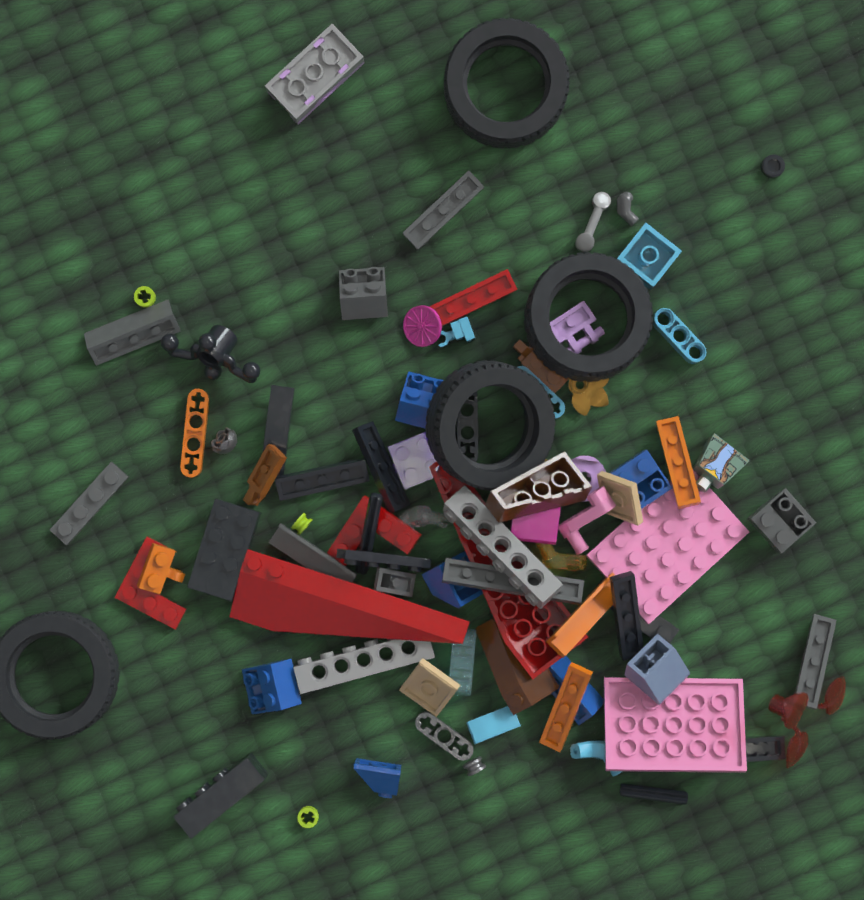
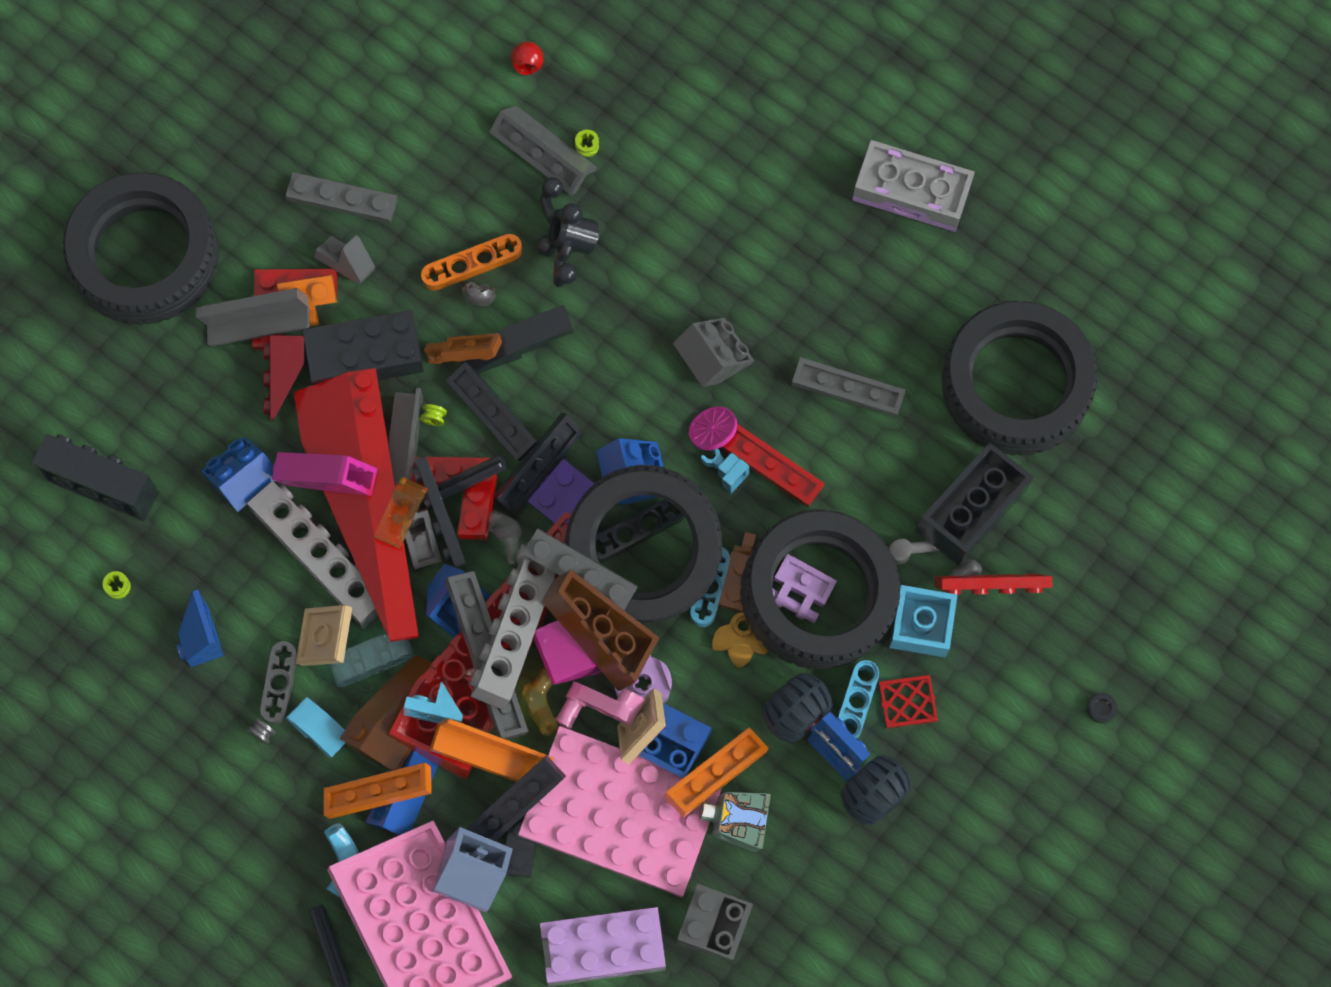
camera: 60 degrees right, 15 degrees down
none -> dark grey panel [196,288,310,347]
none -> dark red slope [263,335,304,422]
none -> dark pink slope [272,452,378,496]
none -> dark grey slope [314,235,375,285]
none -> clear orange slope [374,477,428,549]
none -> medium azure slope [403,682,463,723]
none -> red piece [510,42,544,75]
none -> dark grey plate [523,528,638,610]
none -> lavender piece [540,907,666,987]
none -> black plate [763,673,911,826]
none -> red window [879,675,938,729]
none -> black brick [915,442,1034,566]
none -> red plate [934,574,1052,595]

